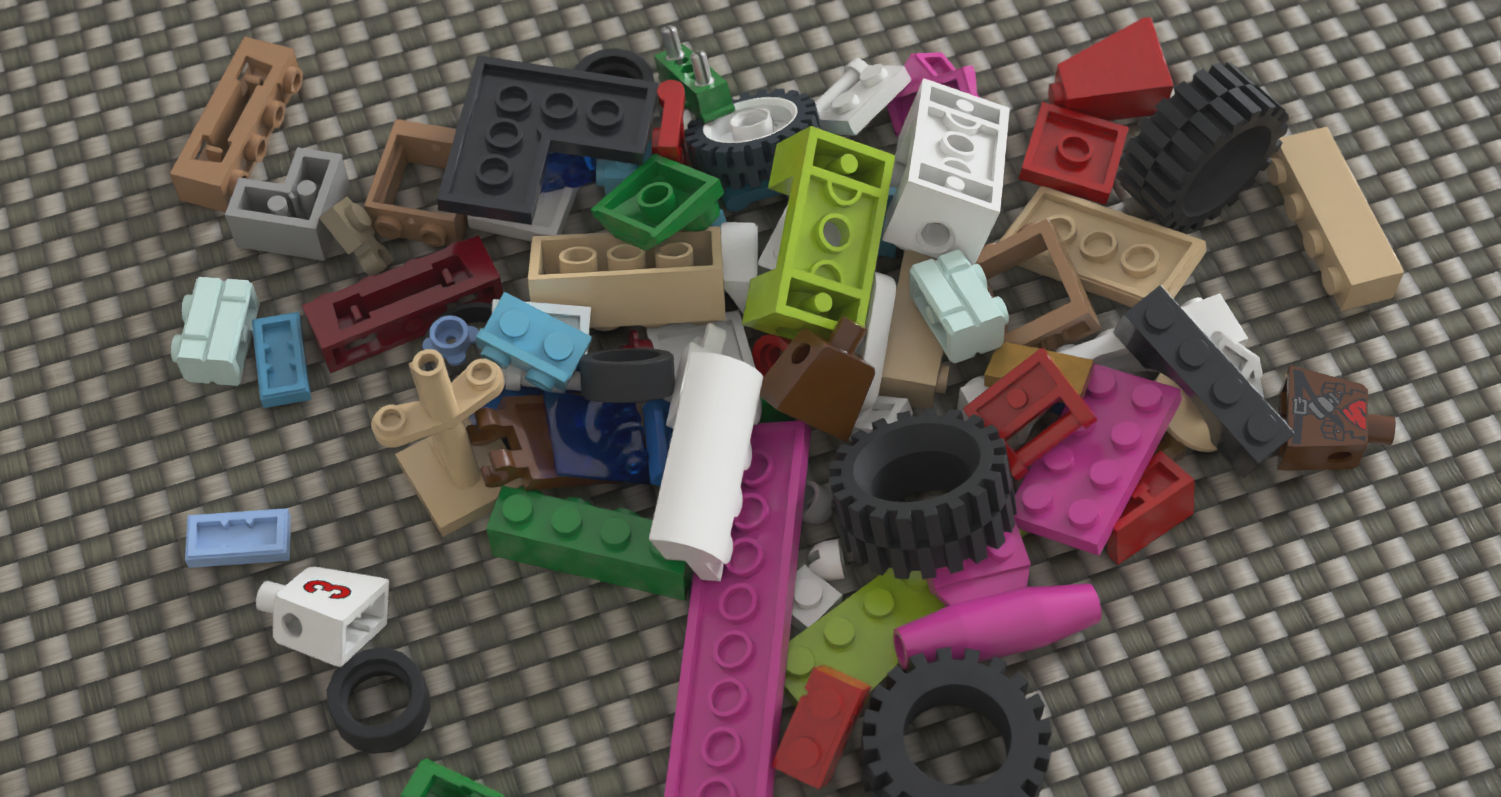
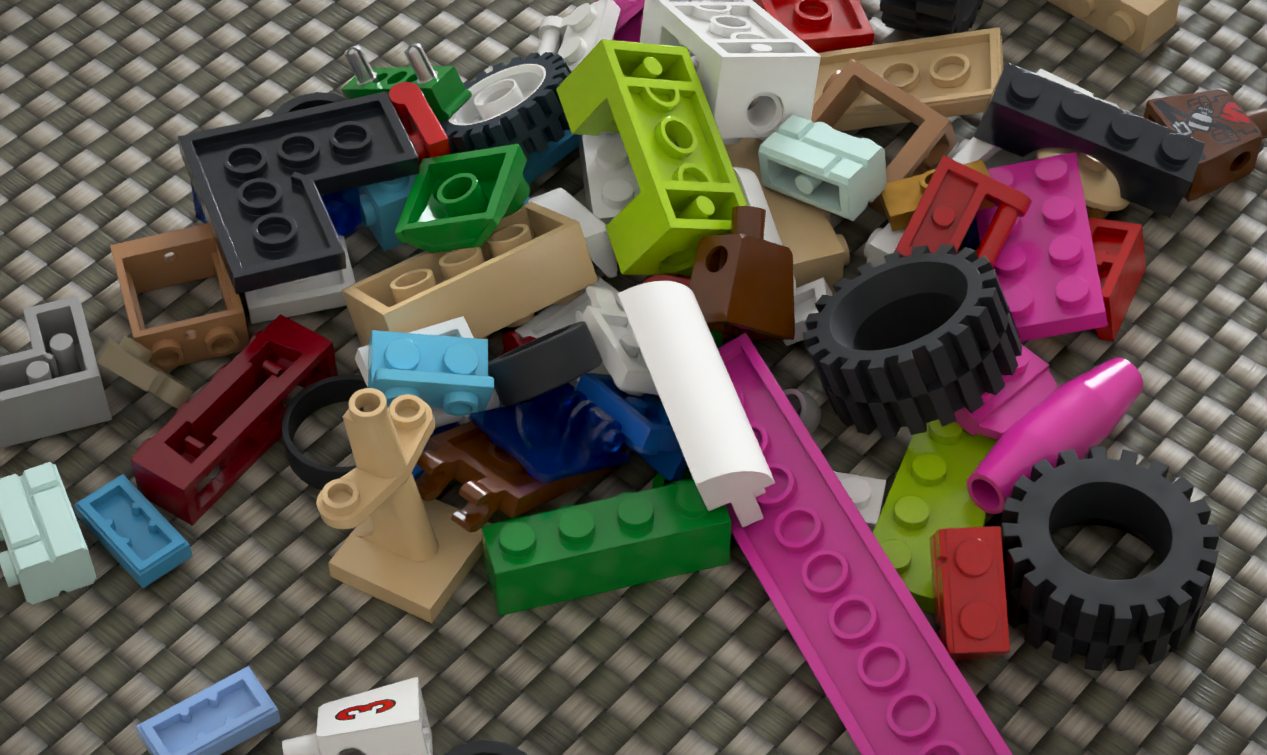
camera: 30 degrees left, 10 degrees down
medium blue plate [422,316,479,366] -> none
white hinge [808,539,846,581] -> none

